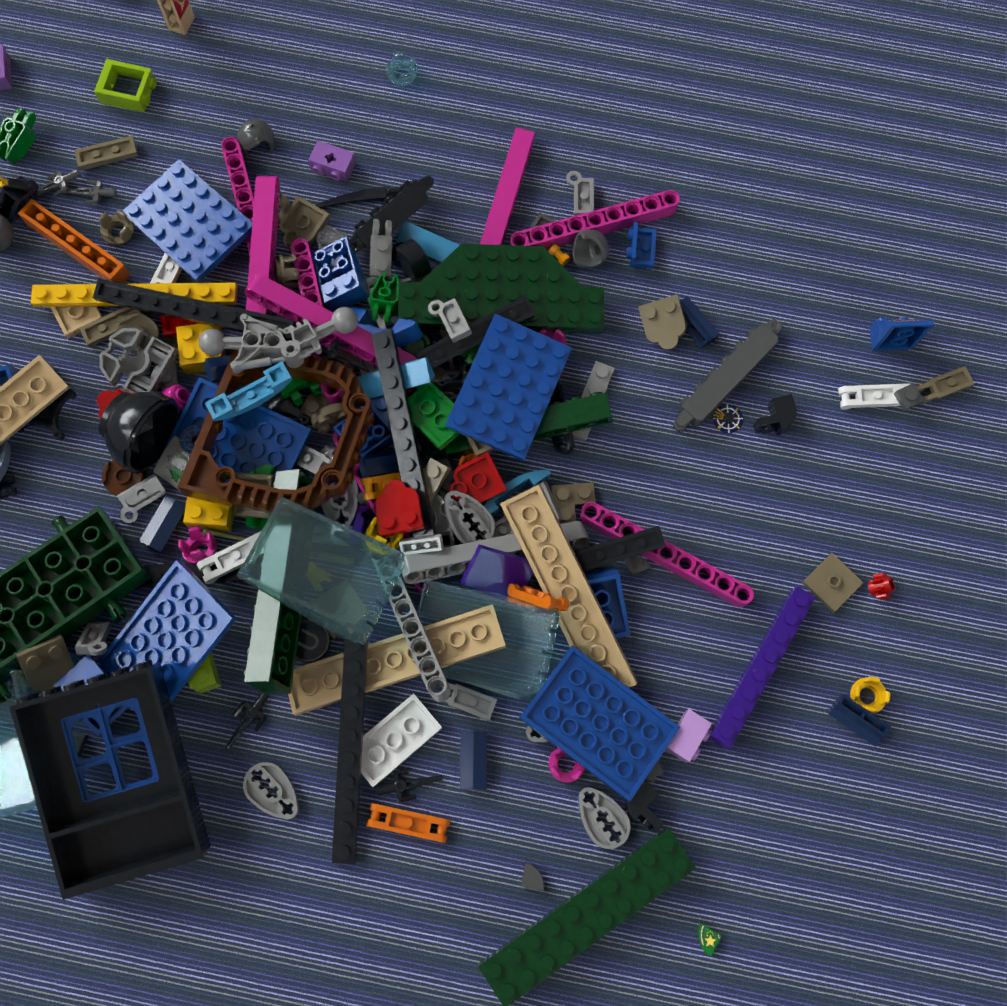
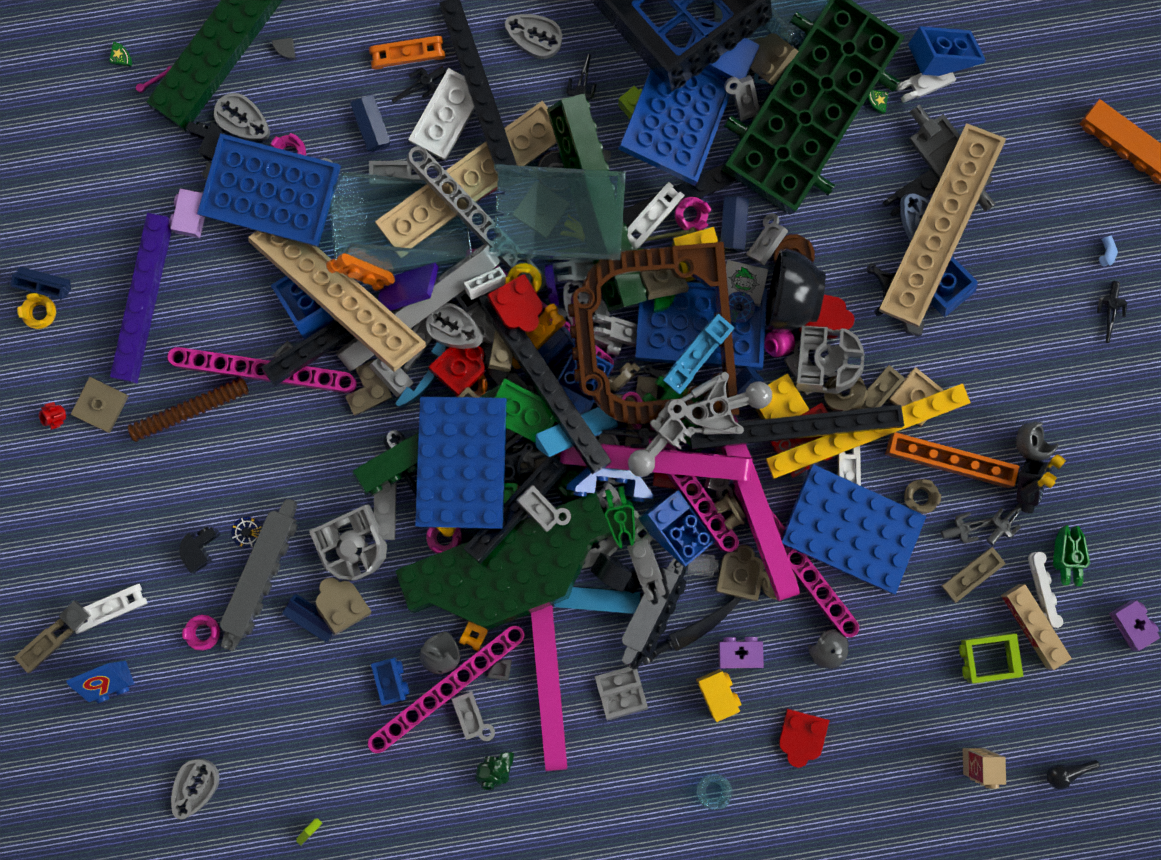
camera: 165 degrees right, 10 degrees up
none -> reddish brown piece [127,377,249,442]
none -> dark pink hinge [136,66,172,93]
none -> light grey piece [171,758,220,819]
none -> dark pink piece [182,615,220,650]
none -> lime tile [296,818,322,846]
none -> light grey connector [309,505,387,581]
none -> dark green head [475,752,514,791]
none -> light grey slope [595,667,648,721]
none -> yellow brick [696,669,742,722]
none -> red plate [779,708,830,768]
none -> tan brick [1001,584,1072,670]
none -> white plate [1028,552,1063,628]

